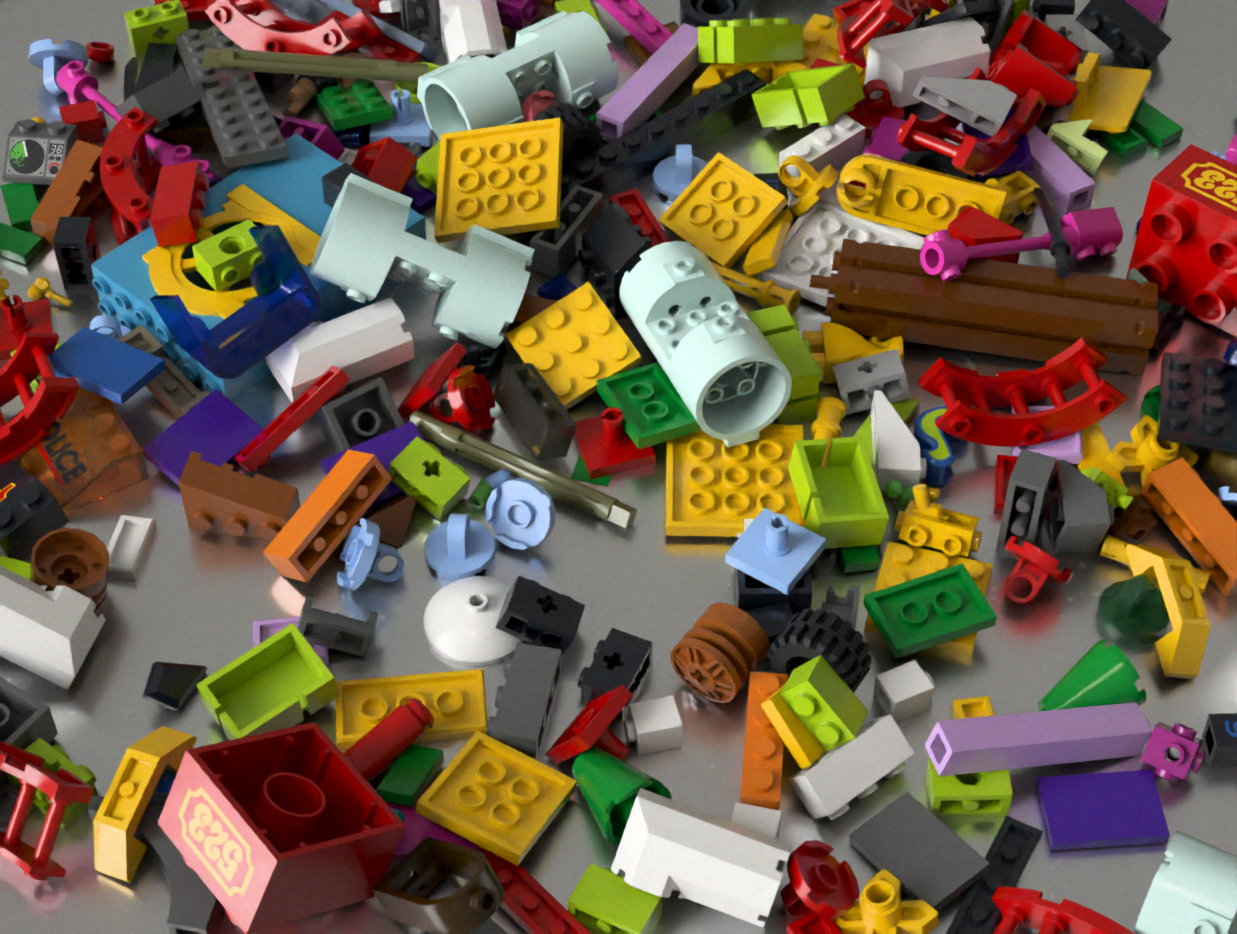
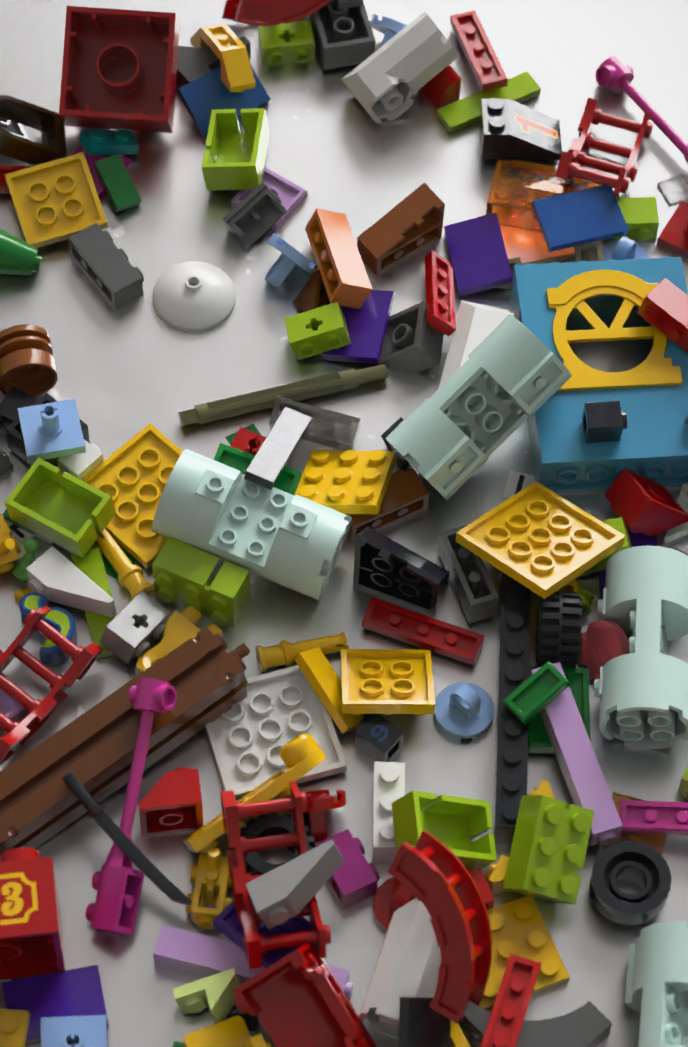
camera: 130 degrees right, 10 degrees up
dark orange wheel [30,528,109,615] -> none
white tile [107,515,157,580] -> none
black piece [143,662,207,711] -> none
clear blue windscreen [150,225,322,379] -> none
lime brick [192,219,274,292] -> none
yellow tile [335,669,488,750] -> none
red axle [343,698,434,782] -> none
red tile [397,342,467,419] -> none
light blue tile [425,513,495,582] -> none
red tile [429,365,495,433] -> none
arm [468,469,516,509] -> none
light blue tile [486,478,556,550] -> none
black brick [495,576,585,657] -> none
clear blue tile [537,274,578,300] -> none
red tile [545,684,633,765] -> none
black brick [578,628,653,719] -> none
white brick [623,695,683,756] -> none
yellow tile [778,155,840,217] -> none
none -> tile [244,407,312,490]
none -> green tile [503,661,570,725]

